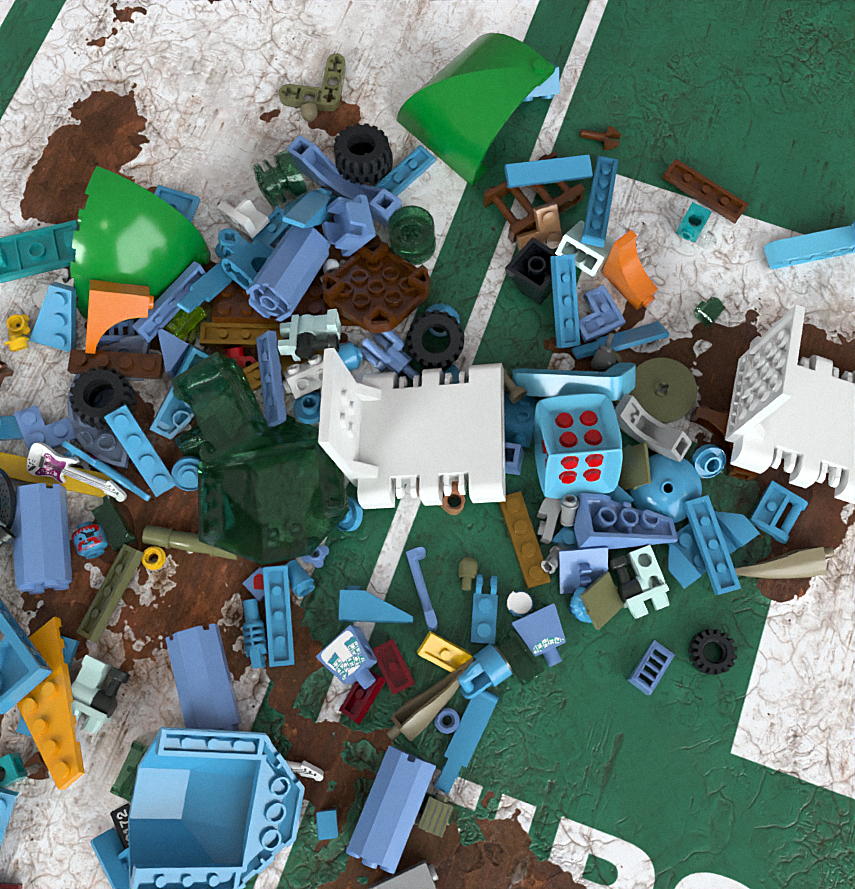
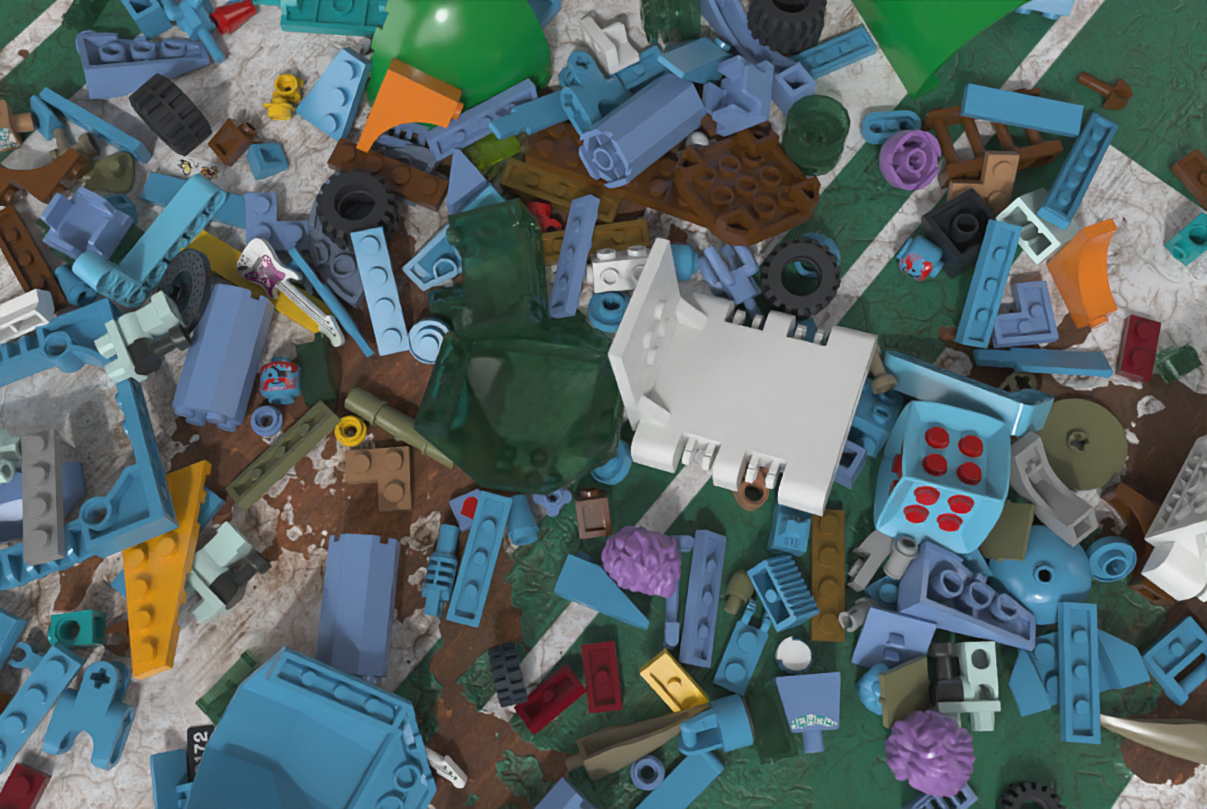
camera: 20 degrees right, 0 degrees up
light aqua hips [277,309,341,361] -> none
torso [316,625,377,689] -> none
dark grey piece [590,333,617,372] -> none
none -> dark azure piece [42,661,135,771]
none -> dark azure slope [246,142,289,180]
none -> medium blue plate [250,405,283,437]
none -> medium nougat plate [345,446,413,513]
none -> black wheel [488,641,528,708]
none -> reddish brown bracket [574,486,612,539]
none -> medium lavender hair [601,525,682,598]
none -> medium blue plate [679,530,727,668]
none -> dark azure brick [747,554,820,633]
none -> dark azure hinge [766,488,811,558]
none -> dark azure plate [860,110,921,144]
none -> medium lavender cylinder [878,129,941,191]
none -> medium lavender hair [885,709,976,798]
none -> dark azure head [896,236,945,281]
none -> dark red plate [1115,314,1161,383]

